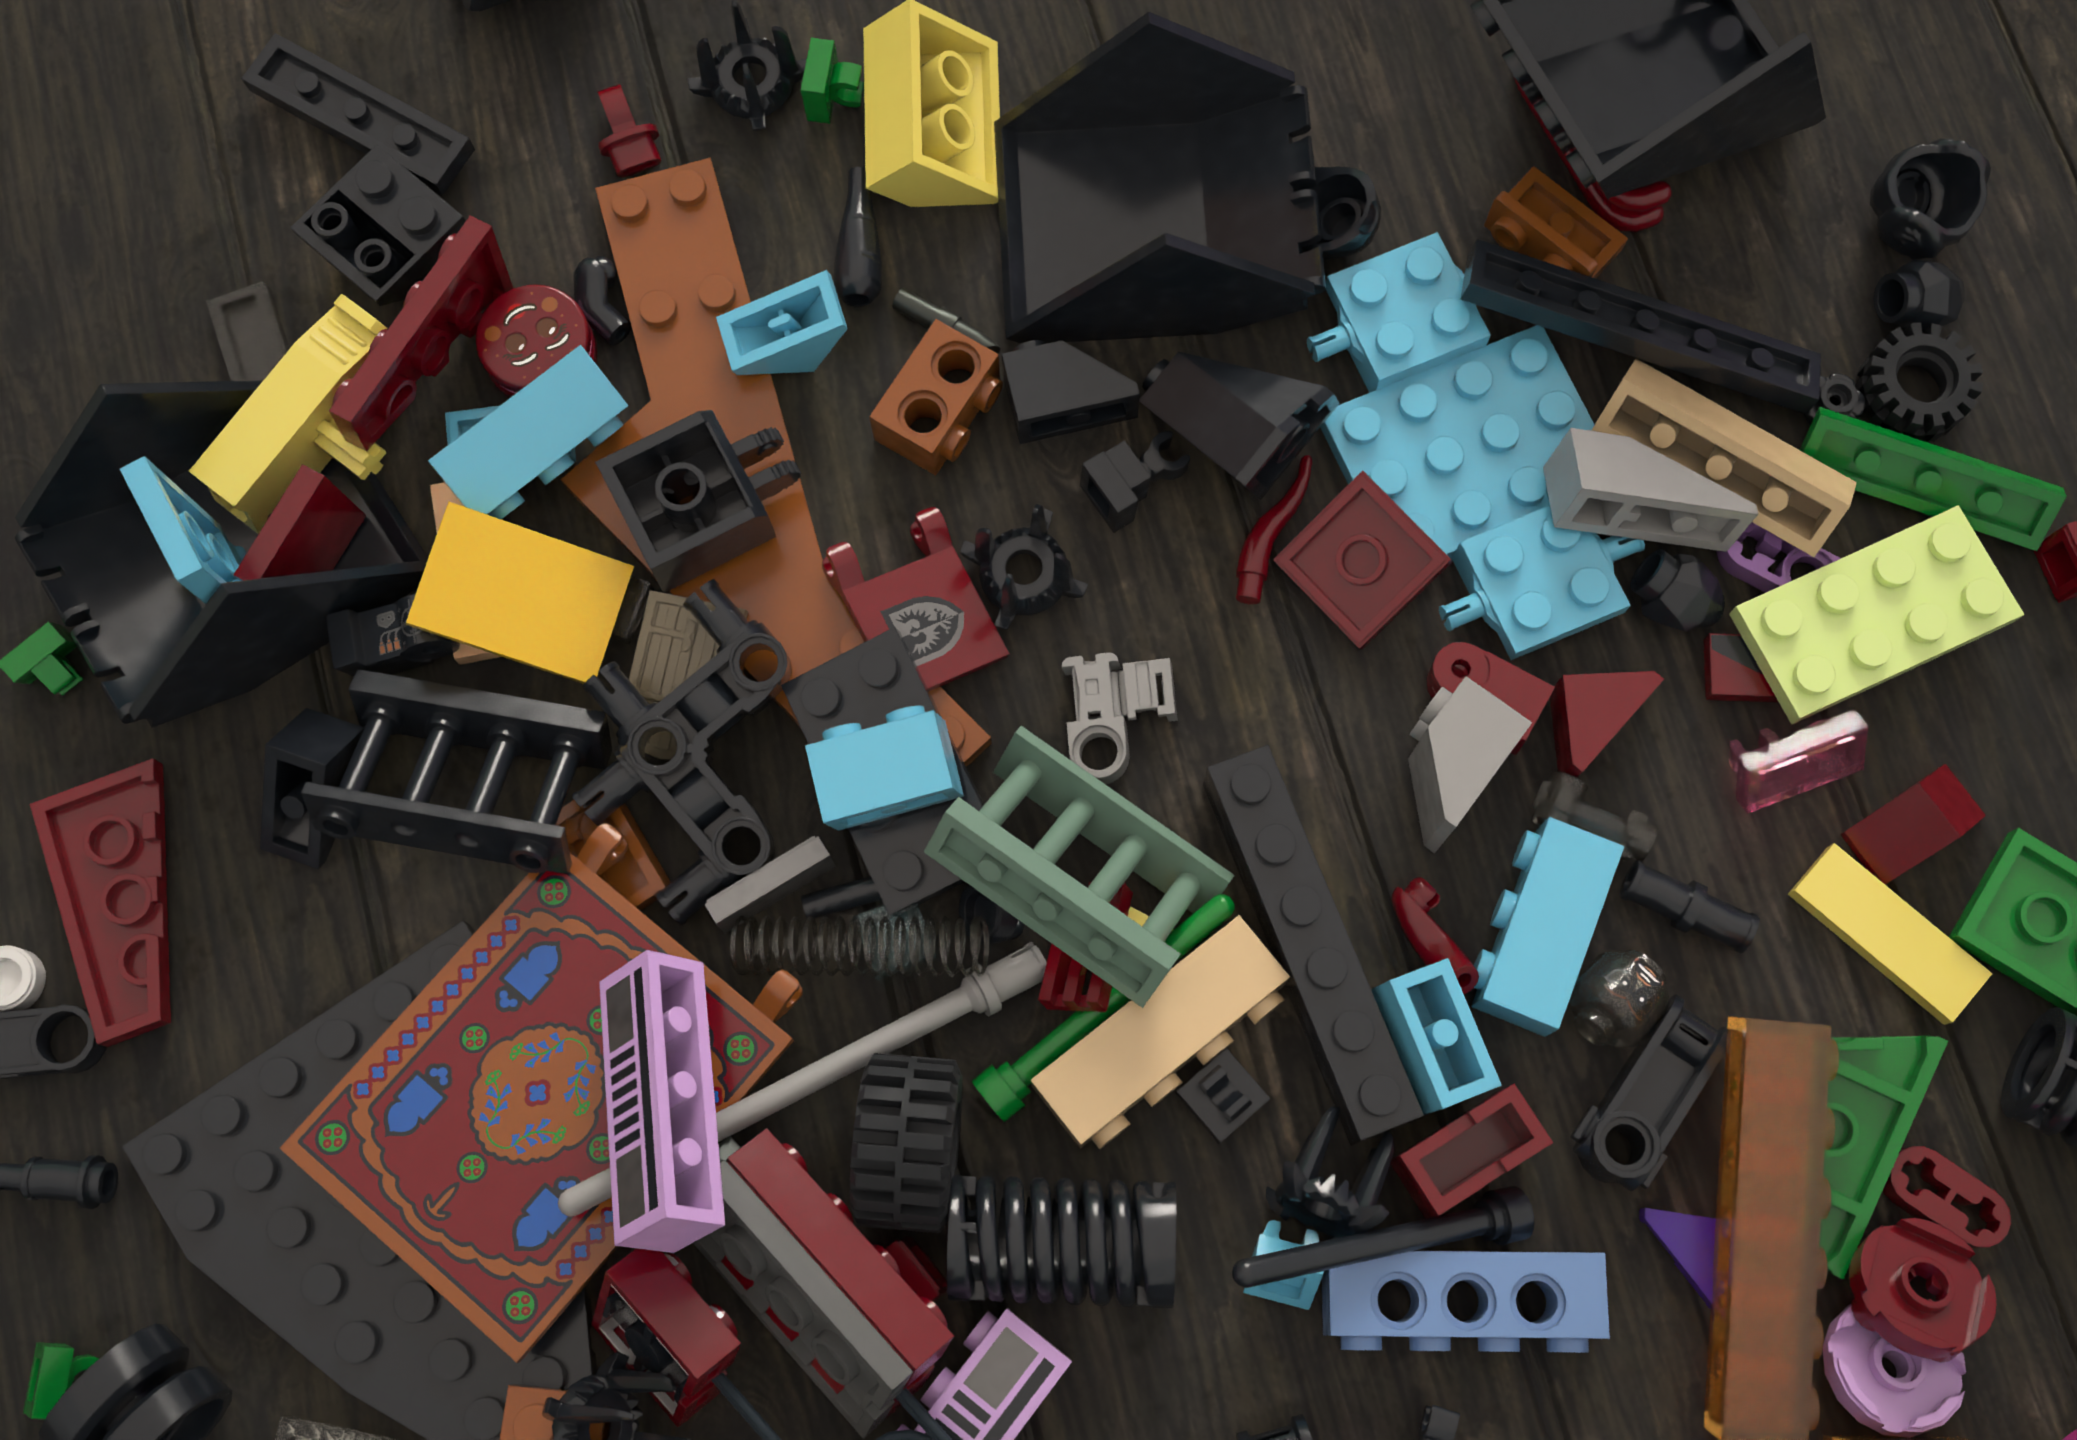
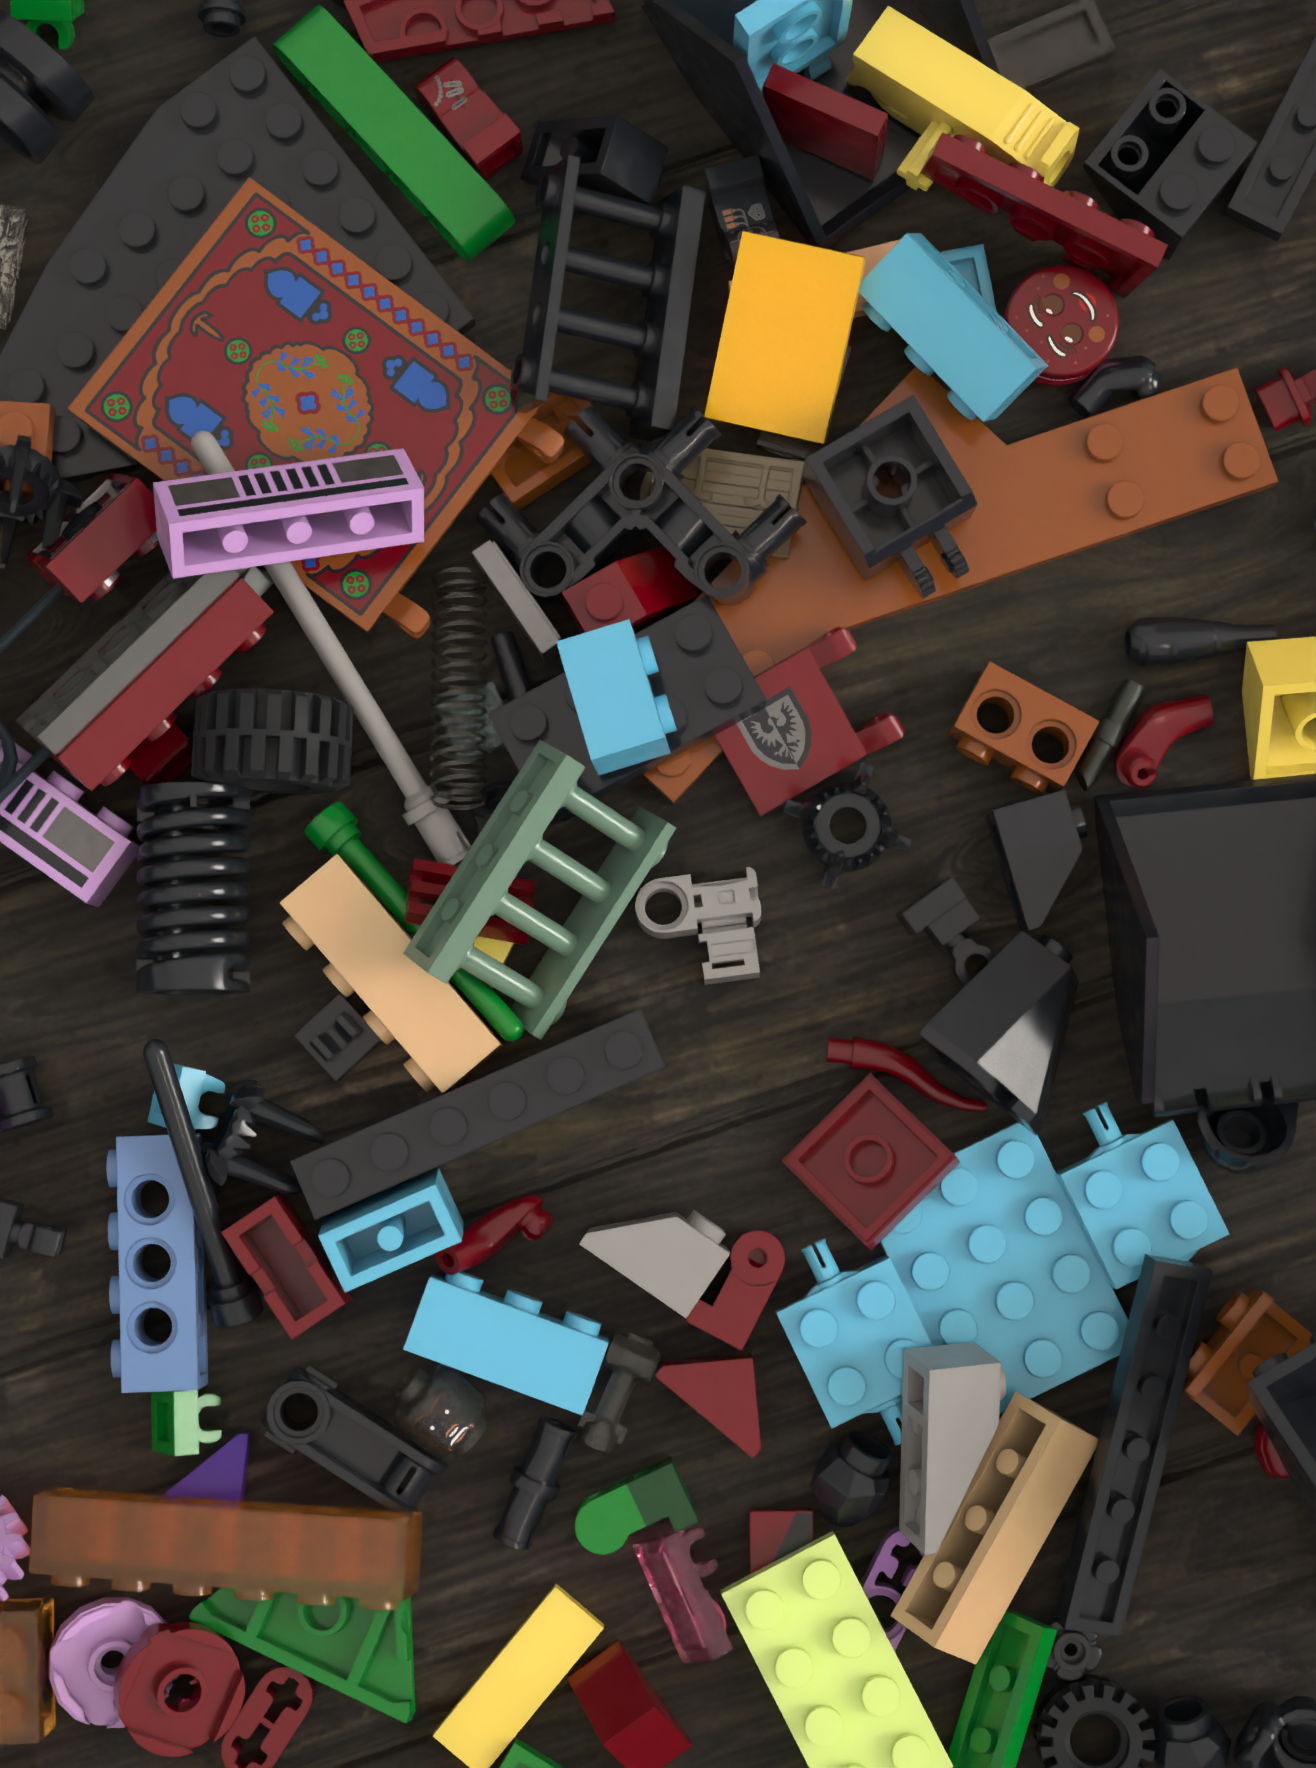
camera: 85 degrees right, 10 degrees up
medium azure slope [716,270,848,375] -> none
none -> tile [151,1390,222,1456]
none -> green beam [272,5,516,263]
none -> dark red leg [414,57,524,181]
none -> dark red slope [562,546,700,634]
none -> leg [575,1456,699,1555]
none -> dark red arm [1114,695,1214,788]

